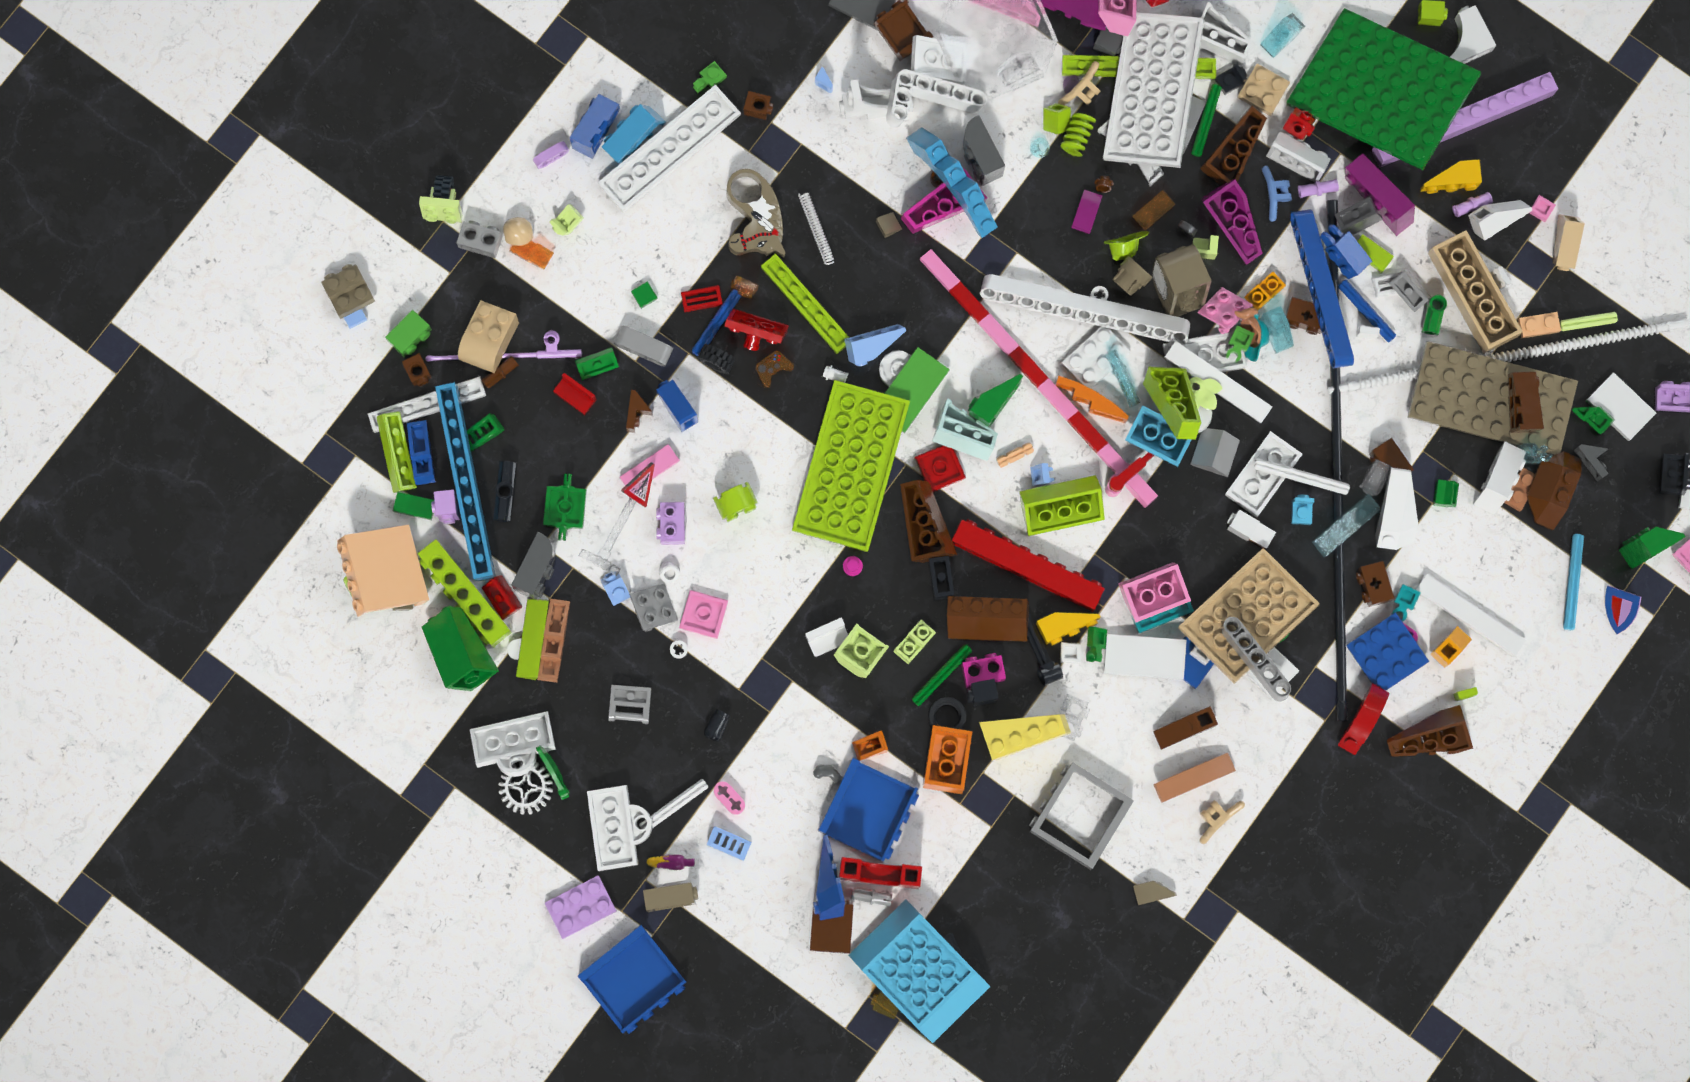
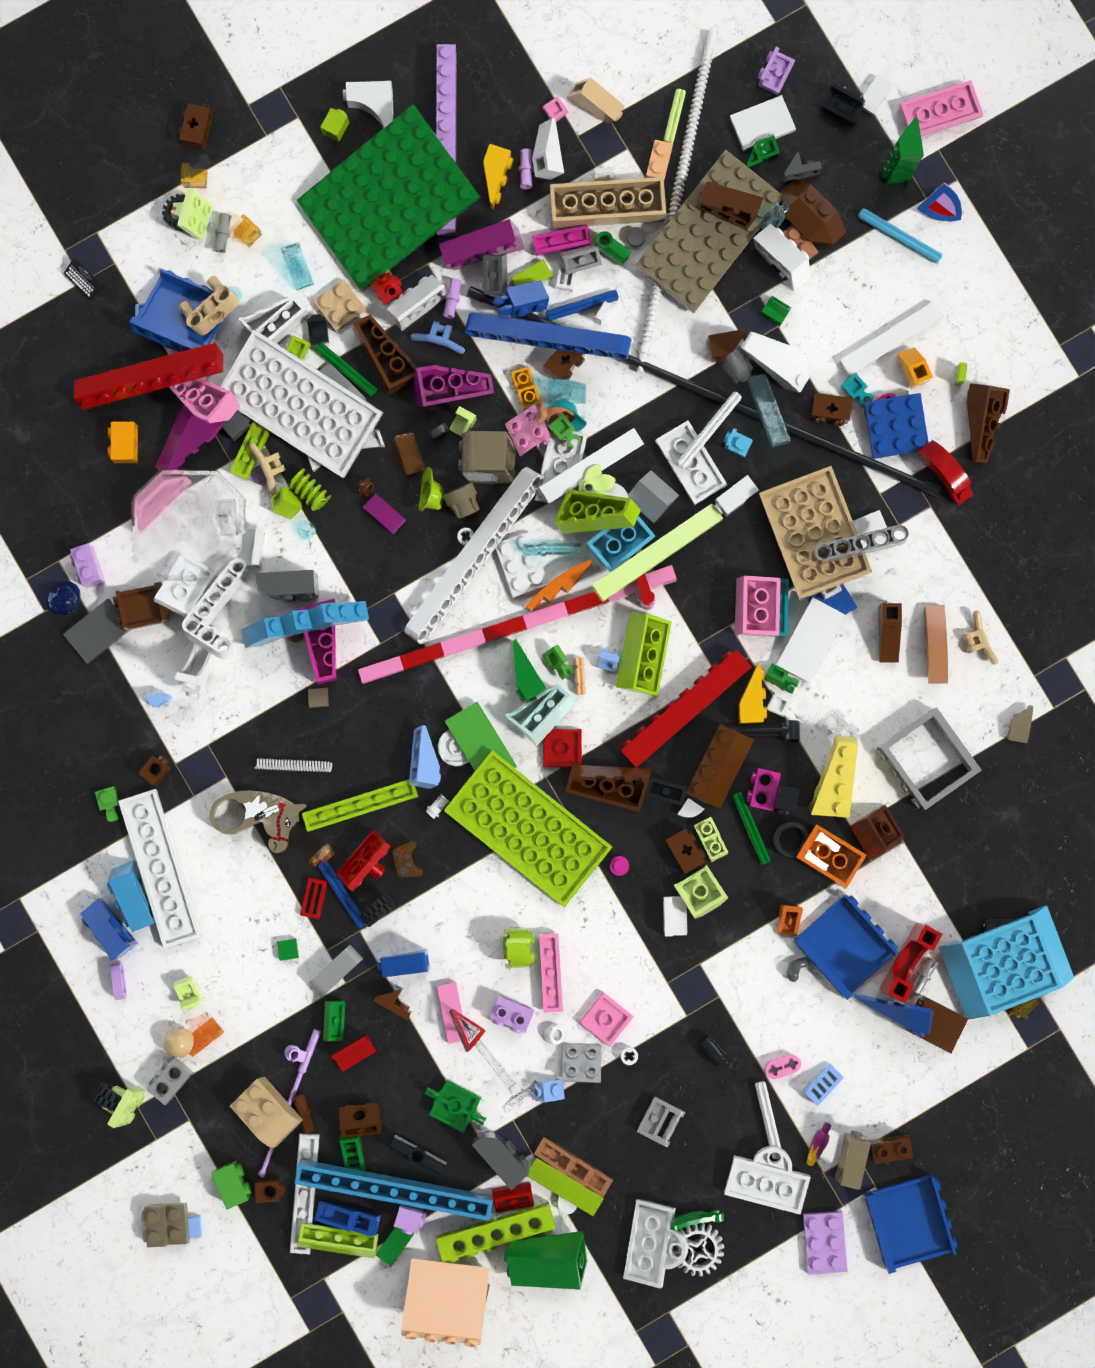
camera: 65 degrees left, 5 degrees up
none -> white panel [239,527,266,568]
none -> reddish brown brick [339,1102,382,1138]
none -> dark pink plate [532,225,591,256]
none -> bright pink plate [539,933,563,1013]
none -> bright green plate [542,644,574,680]
none -> yellowish green tile [591,504,723,602]
none -> flat silver tile [626,227,645,247]
none -> reddish brown brick [665,829,706,874]
none -> white tile [677,798,704,817]
none -> copper slope [850,805,905,859]
none -> reddish brown brick [868,1135,913,1164]

